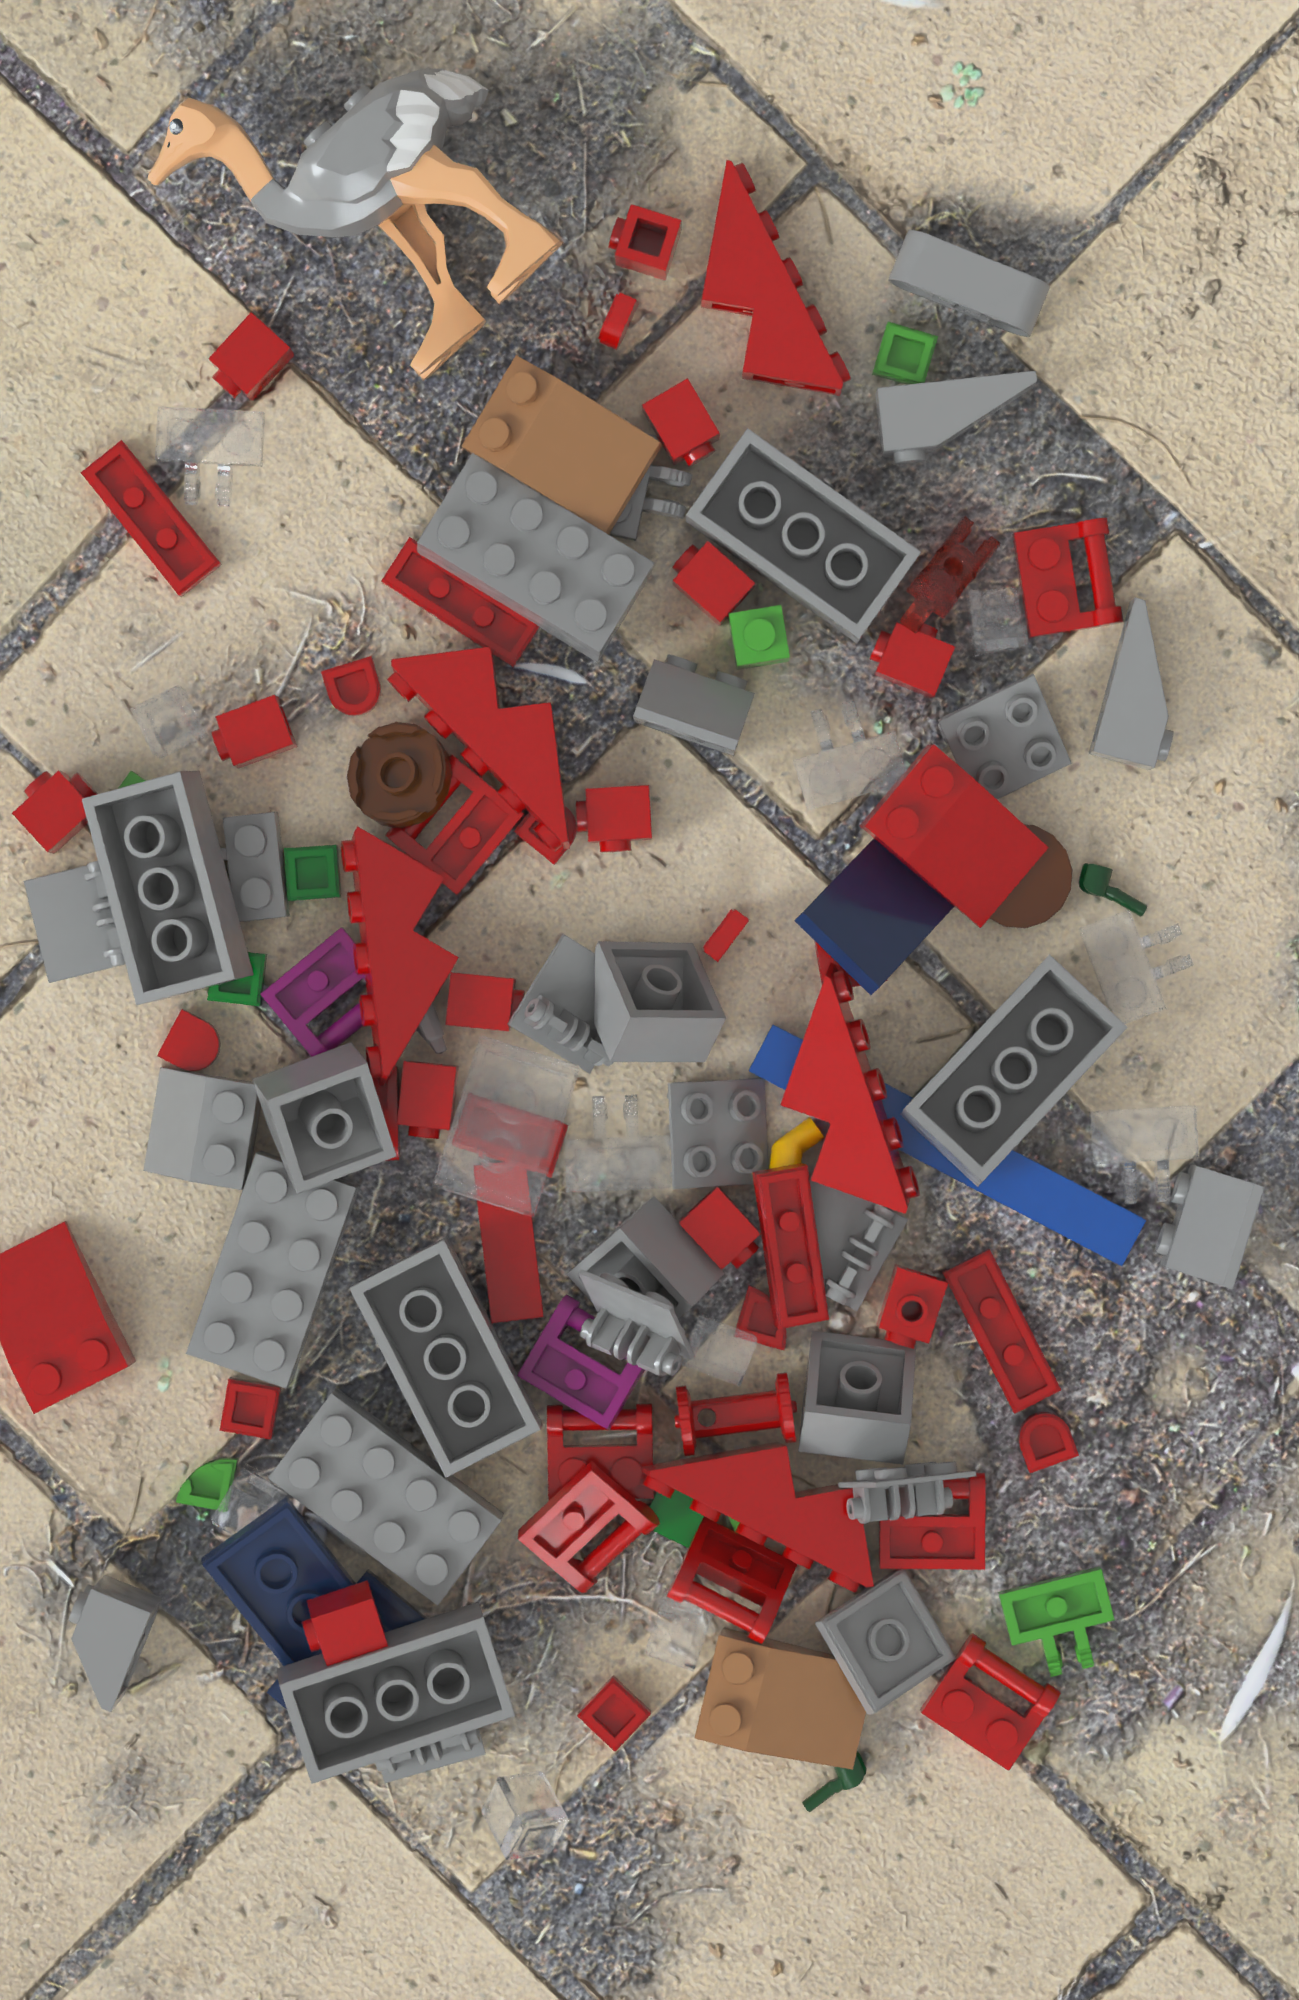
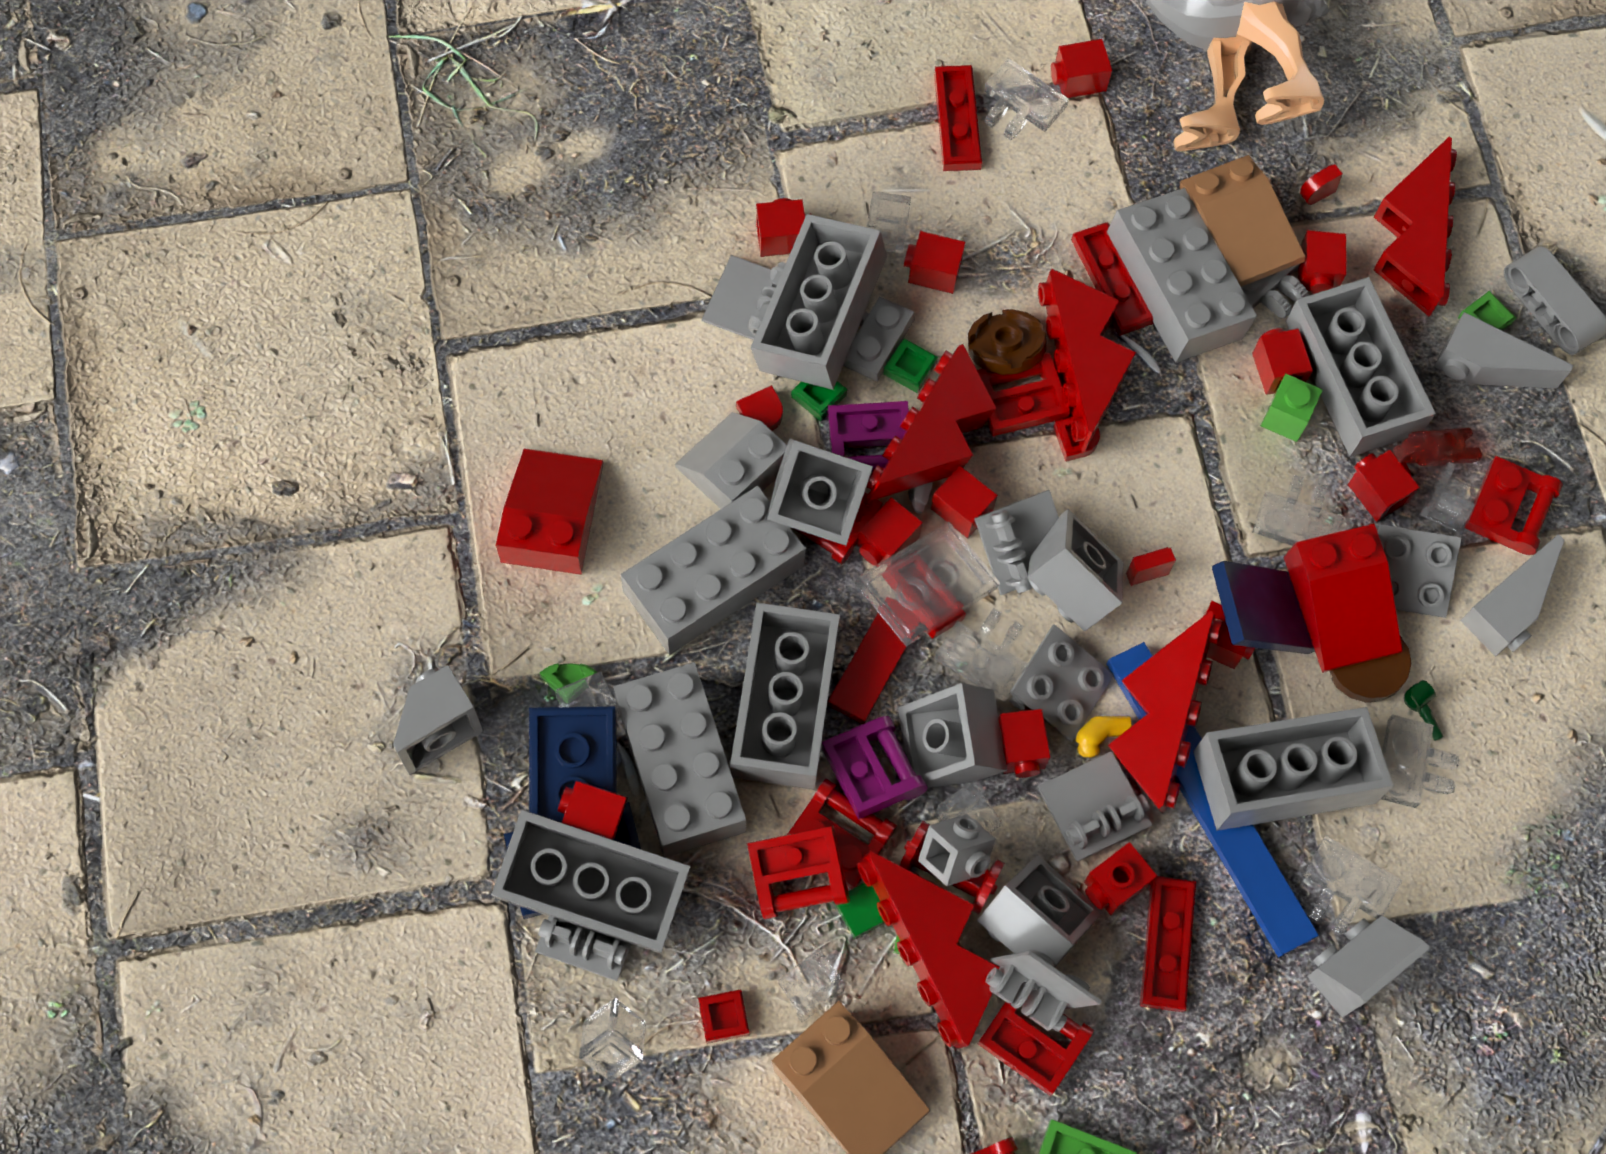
camera: 30 degrees right, 20 degrees down
red tile [219,1377,282,1440] -> none
red tile [321,656,381,716] -> none
red brick [576,785,652,852] -> none
light grey hinge [579,1269,694,1377] -> none
red brick [608,204,682,281] -> none
light grey slope [633,654,755,756] -> none
red plate [666,1517,797,1644] -> none
red tile [734,1285,787,1351] -> none
red tile [752,1163,829,1329] -> none
light grey tile [815,1569,956,1714] -> none
red tile [1018,1412,1079,1473] -> none
none -> light grey brick [918,814,996,886]

